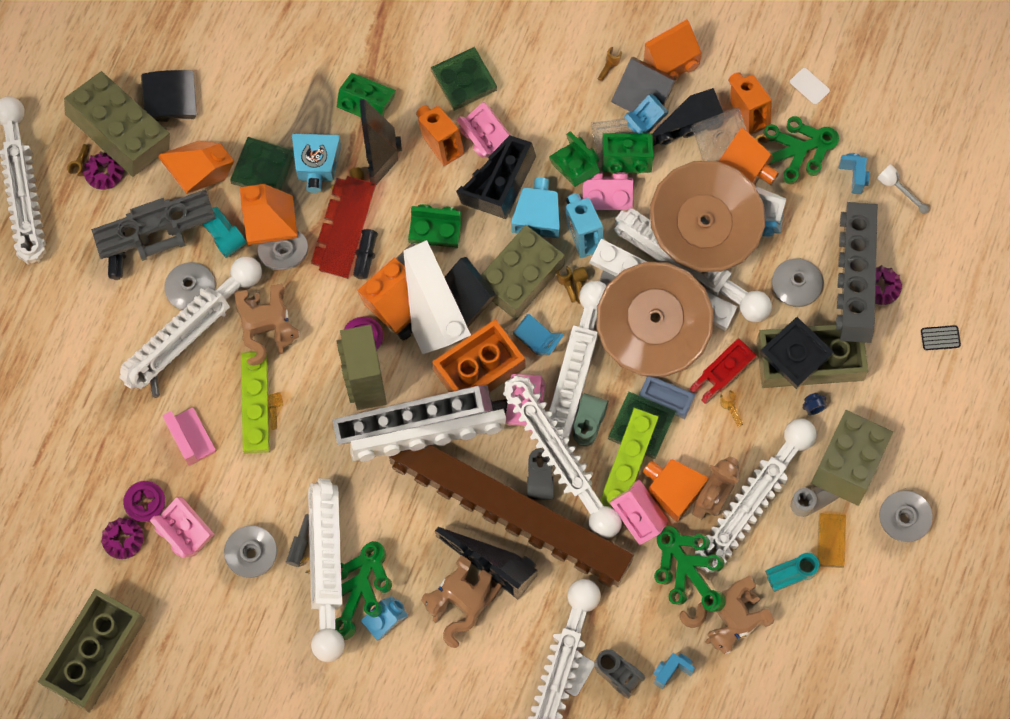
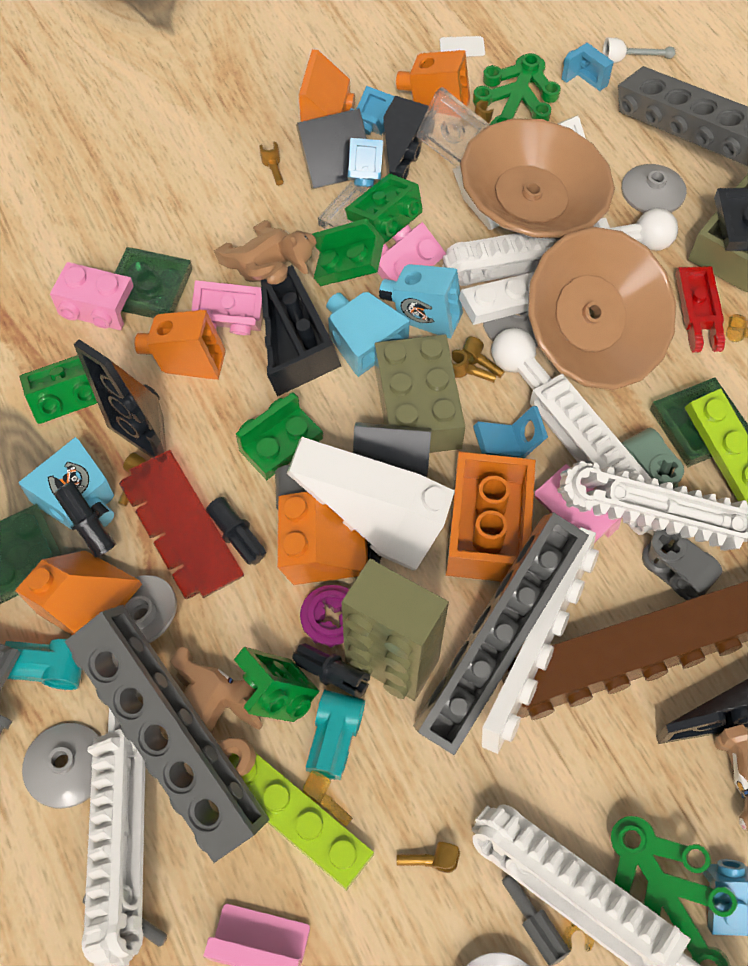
camera: 50 degrees left, 10 degrees down
sand blue tile [638,376,695,419] -> none
orange torso [718,127,779,185] -> none
none -> bright pink bracket [50,262,134,330]
none -> black axle [54,482,116,558]
none -> dark grey brick [64,605,270,863]
none -> medium nougat animal [214,220,317,284]
none -> green bracket [234,647,320,722]
none -> black axle [292,643,370,698]
none -> teal piece [305,689,365,780]
none -> dark azure bracket [349,86,395,135]
none -> pearl gold hand [397,842,460,873]

